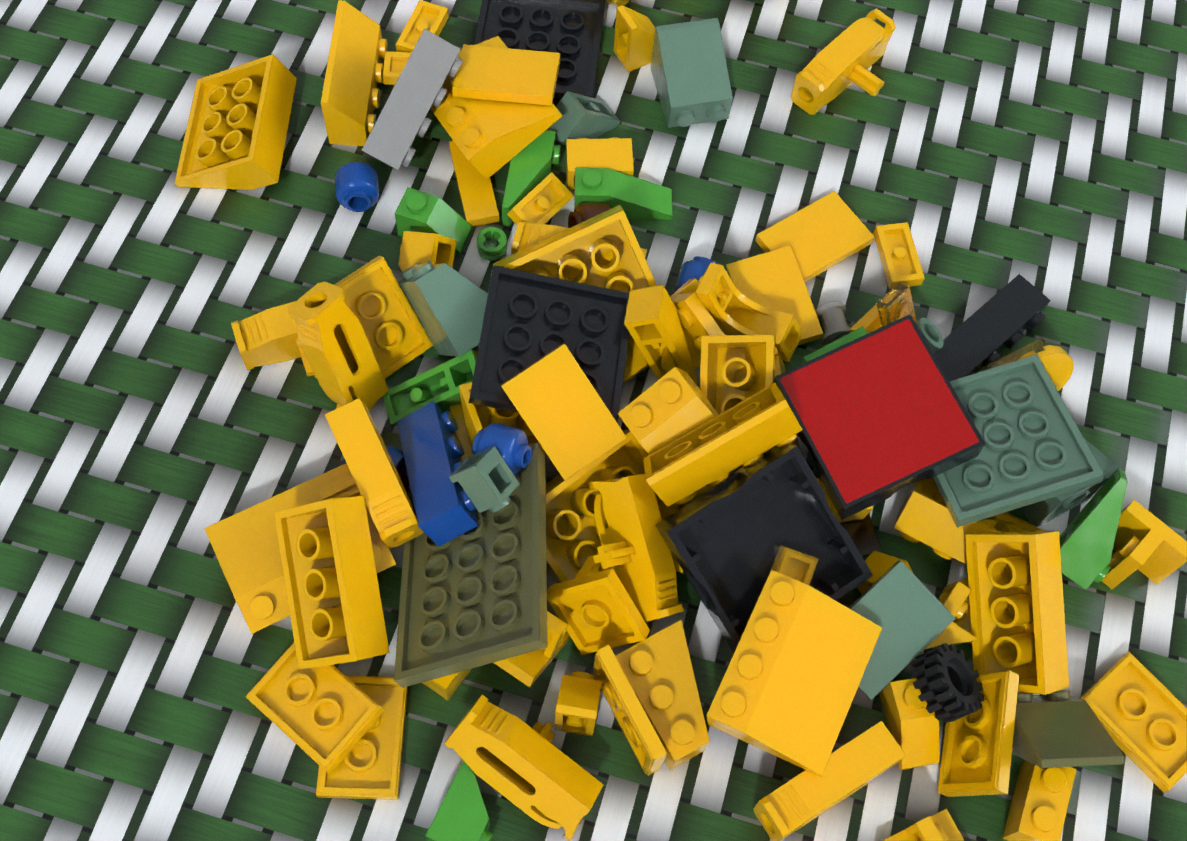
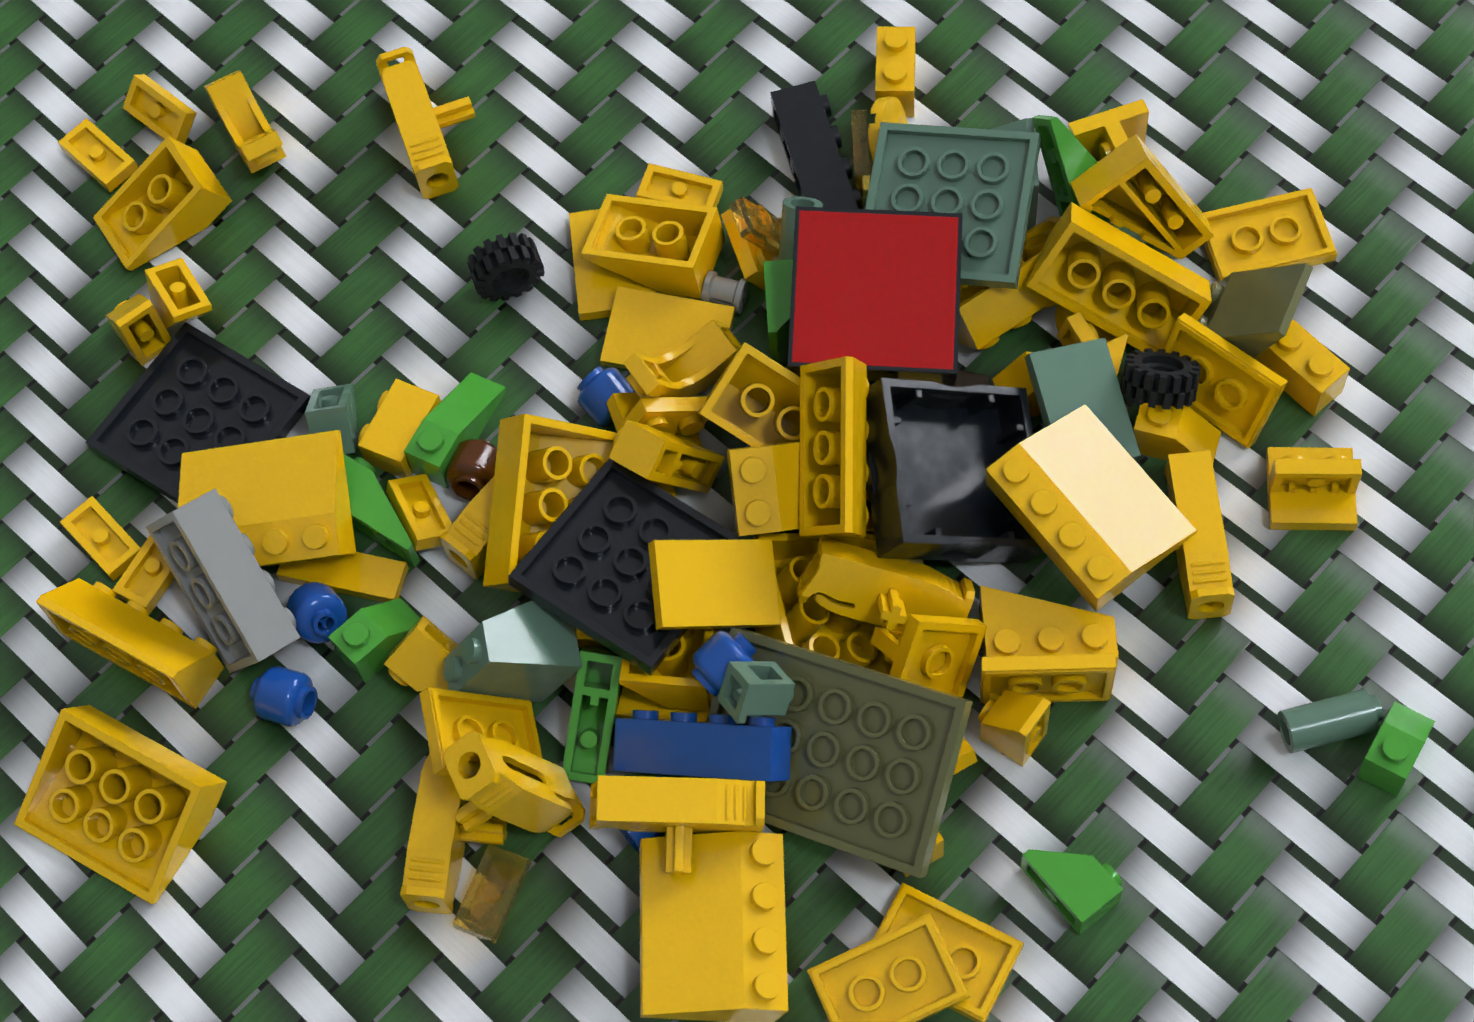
camera: 50 degrees left, 0 degrees up
yellow slope [274,496,390,670] -> none
yellow piece [444,695,604,841] -> none
yellow tile [452,44,560,106] -> none
bright green bush [477,227,507,261] -> none
yellow slope [613,5,656,72] -> none
sand green slope [651,18,733,128] -> none
yellow tile [771,545,819,585] -> none
none -> blue head [286,582,347,644]
none -> clear yellow plate [452,844,531,944]
none -> black tyre [467,232,545,301]
none -> yellow slope [581,194,726,299]
none -> yellow brick [875,27,916,117]
none -> yellow wedge [1070,134,1214,260]

